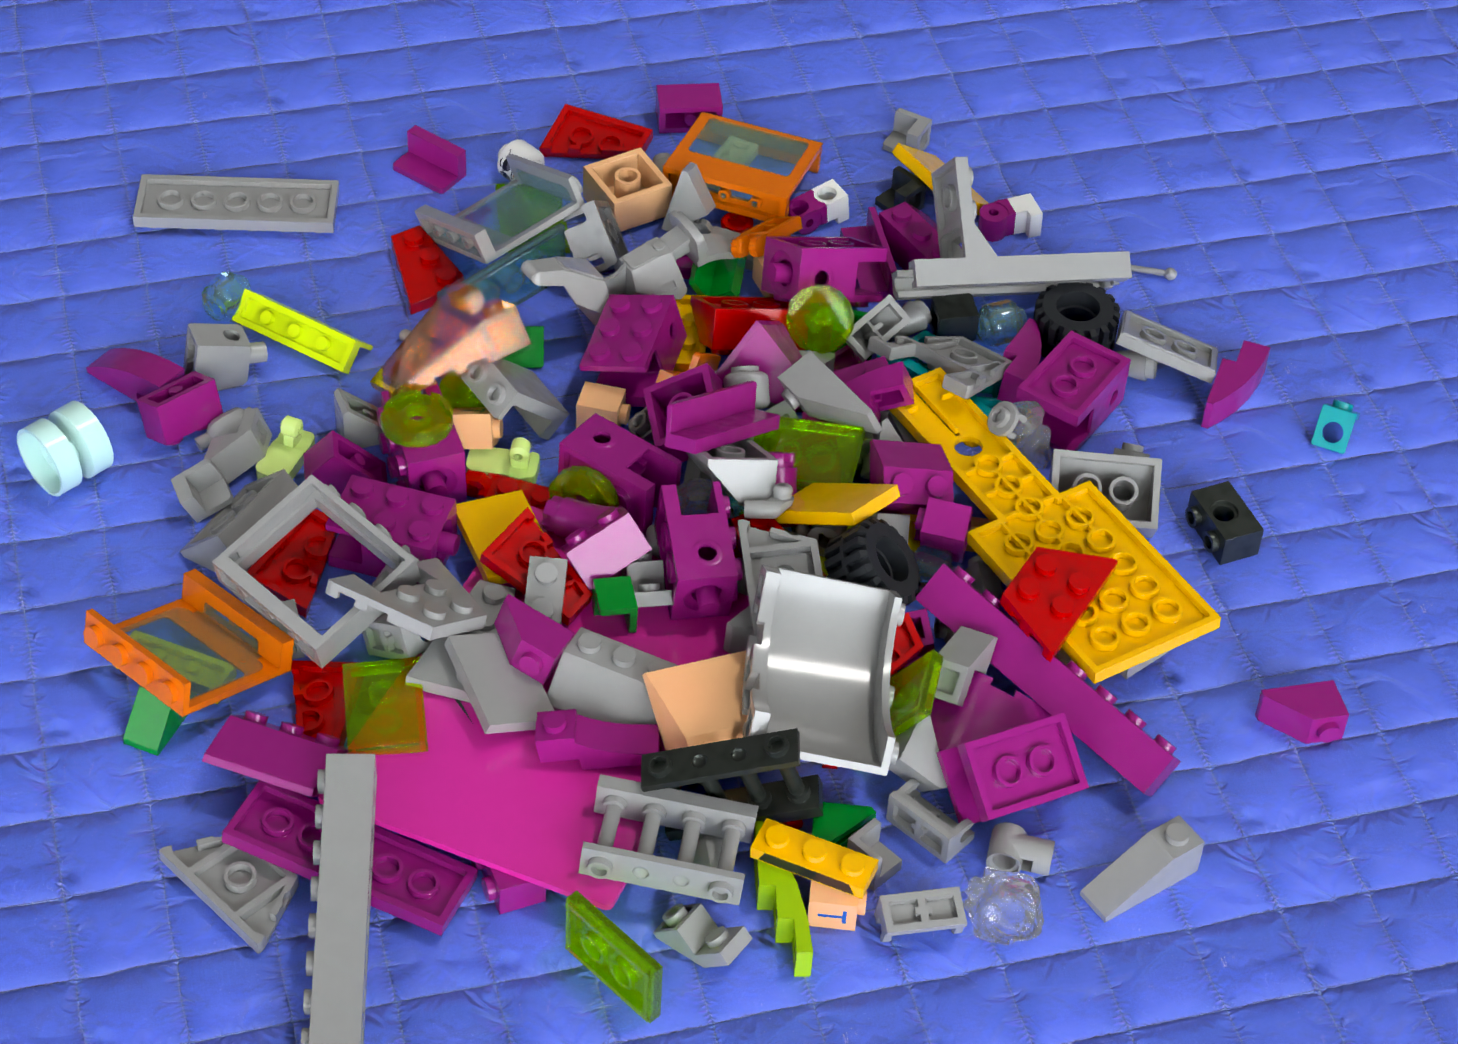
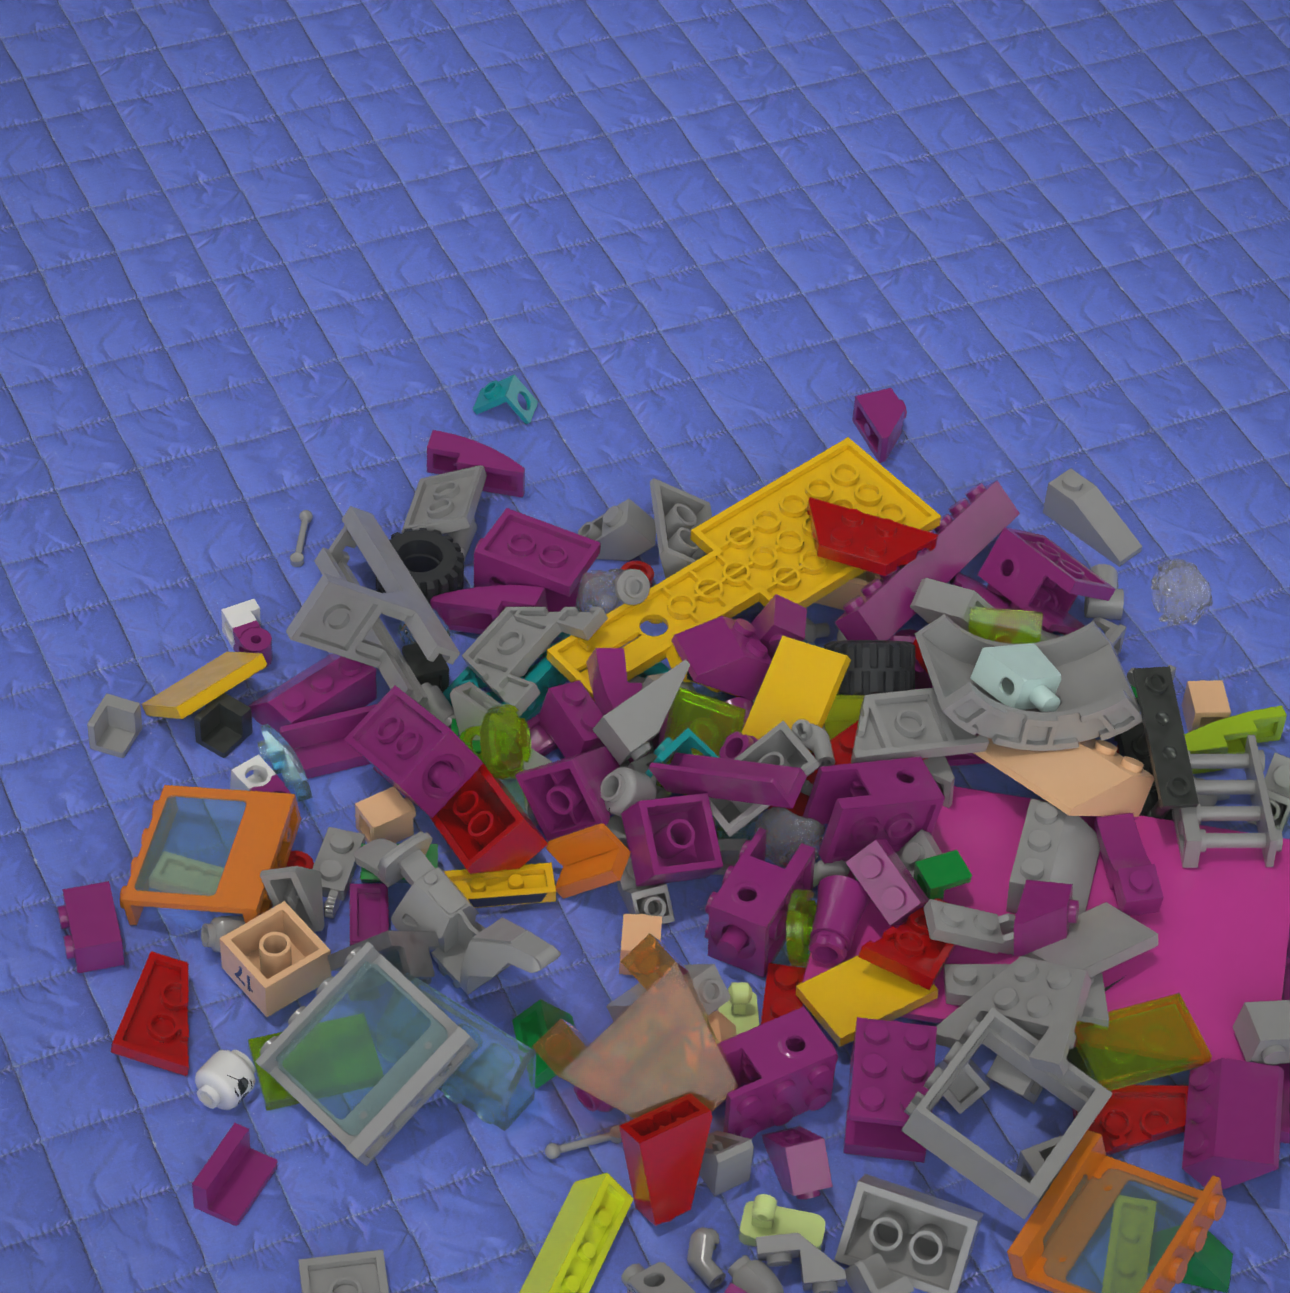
camera: 100 degrees left, 0 degrees up
red wing [247,509,338,618] -> none
clear neon green tile [380,390,453,447] -> none
red wing [391,225,470,315] -> none
magenta torso [579,294,687,407] -> none
orange hinge [730,216,803,258] -> none
yellow plate [750,818,879,899] -> none
light grey hinge [874,886,967,942] -> none
pearl dark grey brick [1185,481,1264,565] -> none
none -> clear light blue slope [257,724,313,802]
none -> red slope [619,1093,712,1226]
none -> teal bracket [645,728,719,778]
none -> light grey arm [687,1227,726,1289]
none -> light aqua torso [970,643,1062,712]

